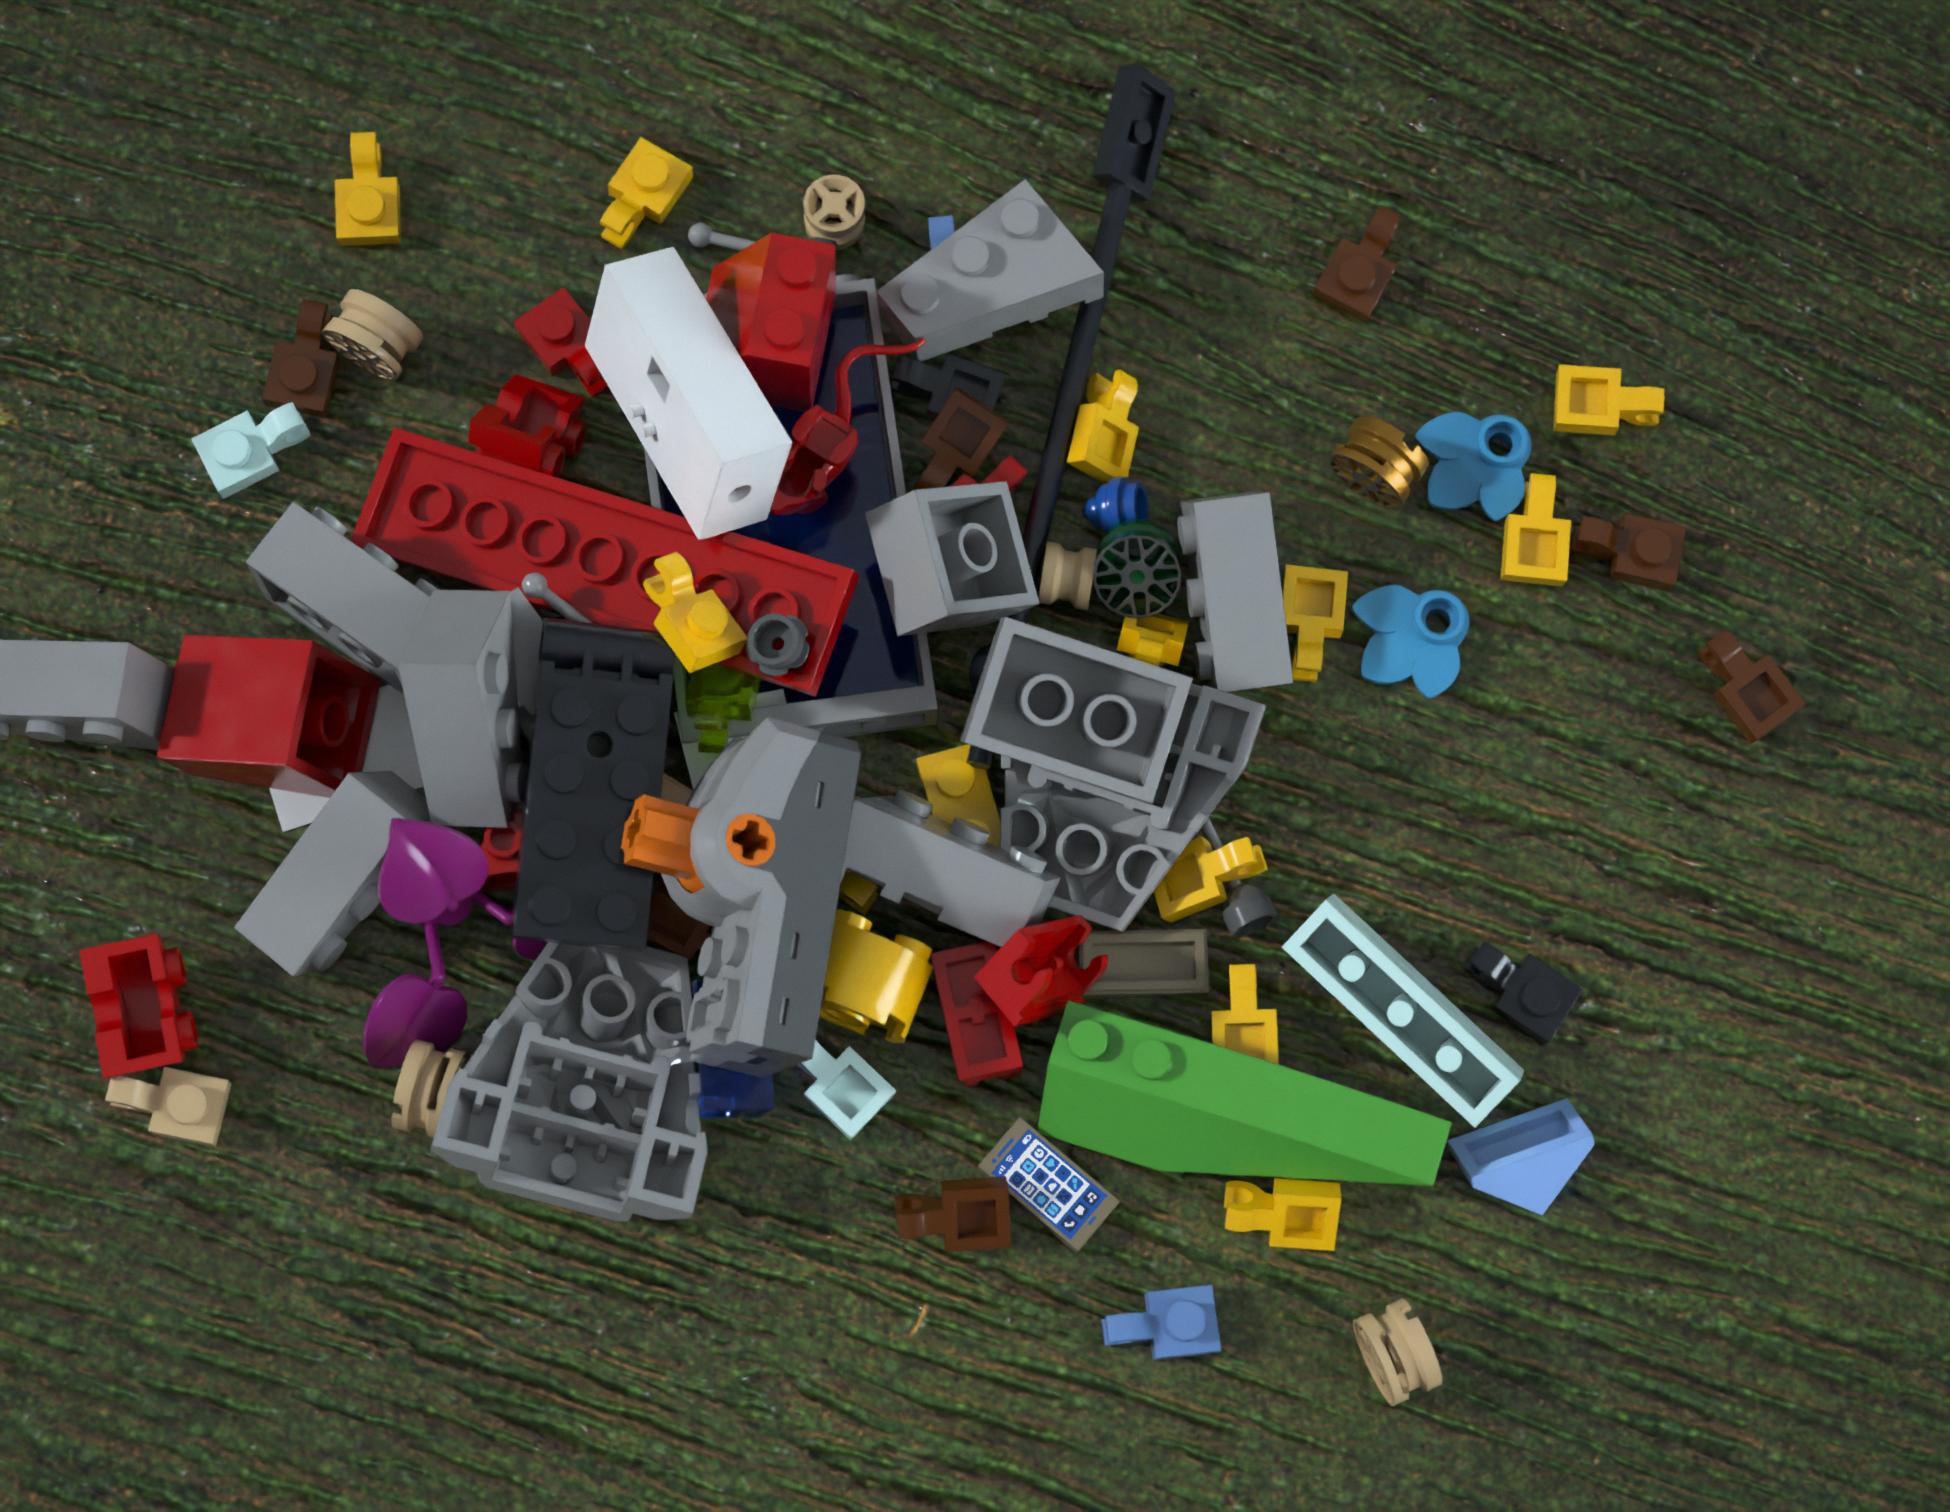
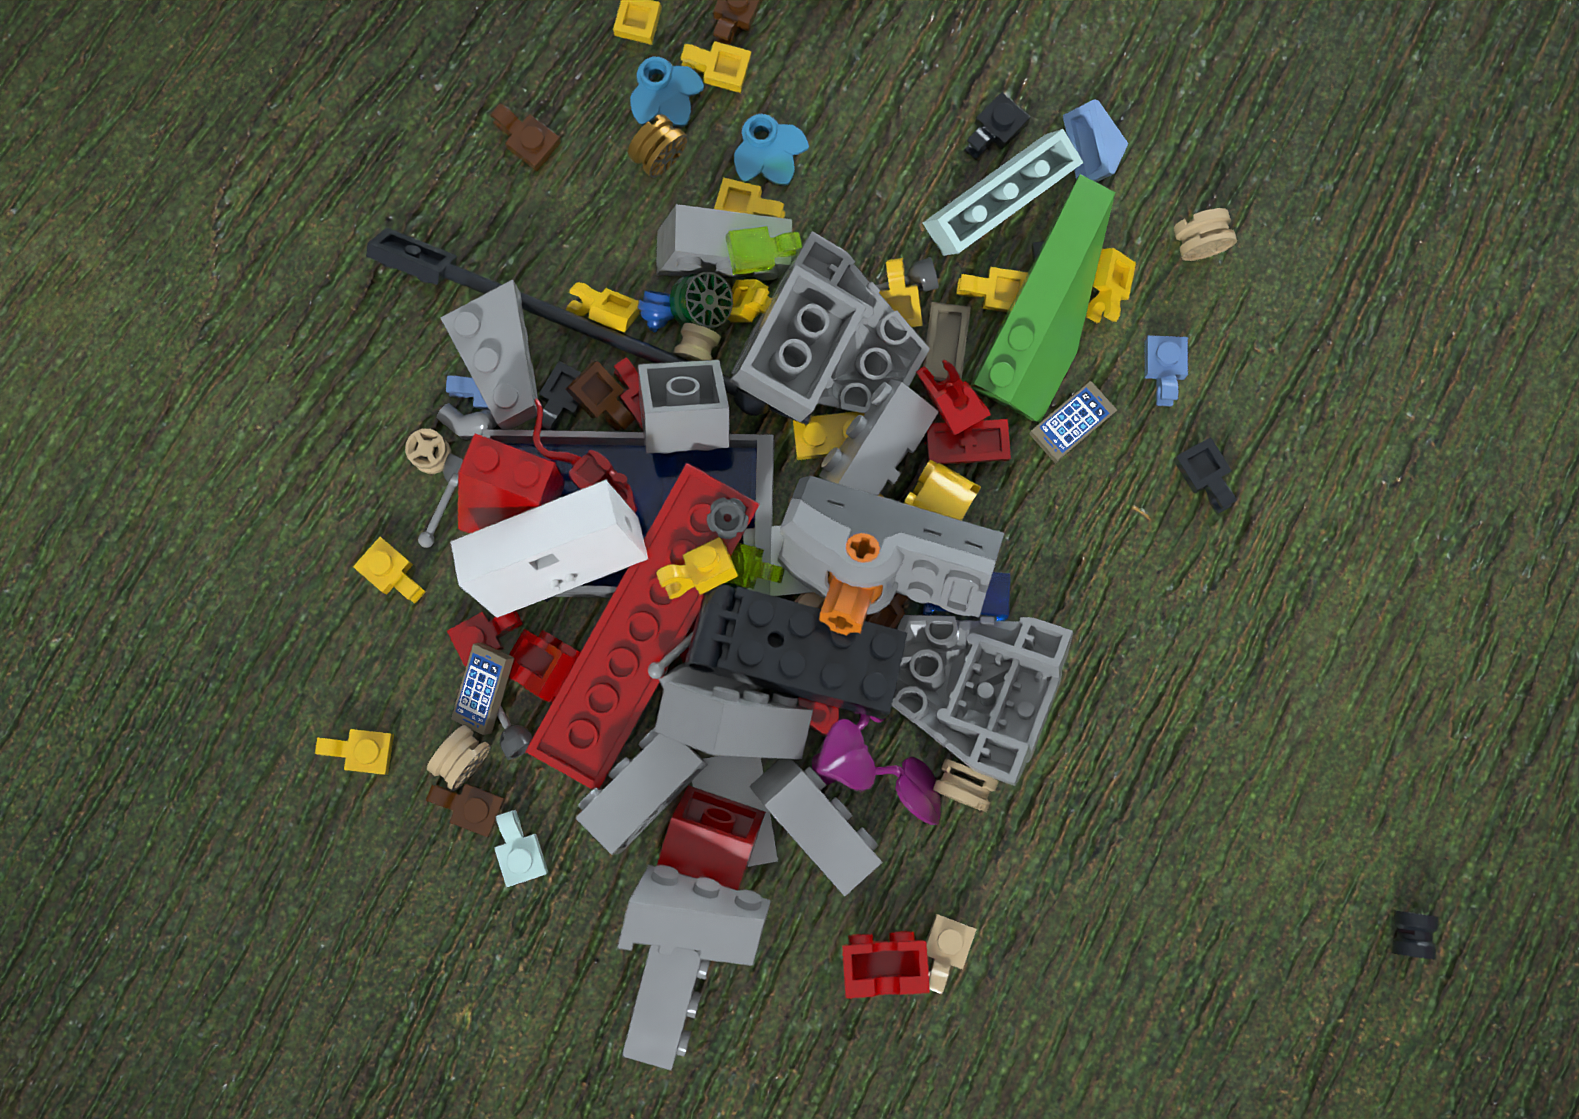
camera: 70 degrees left, 5 degrees up
light aqua plate [797,1040,896,1141] -> none
reddish brown plate [895,1176,1011,1252] -> none
none -> light grey arm [436,403,497,440]
none -> tile [451,642,514,735]
none -> dark grey hinge [497,705,533,760]
none -> light grey wedge [618,865,771,965]
none -> clear neon green plate [725,226,802,275]
none -> black plate [1173,437,1237,514]

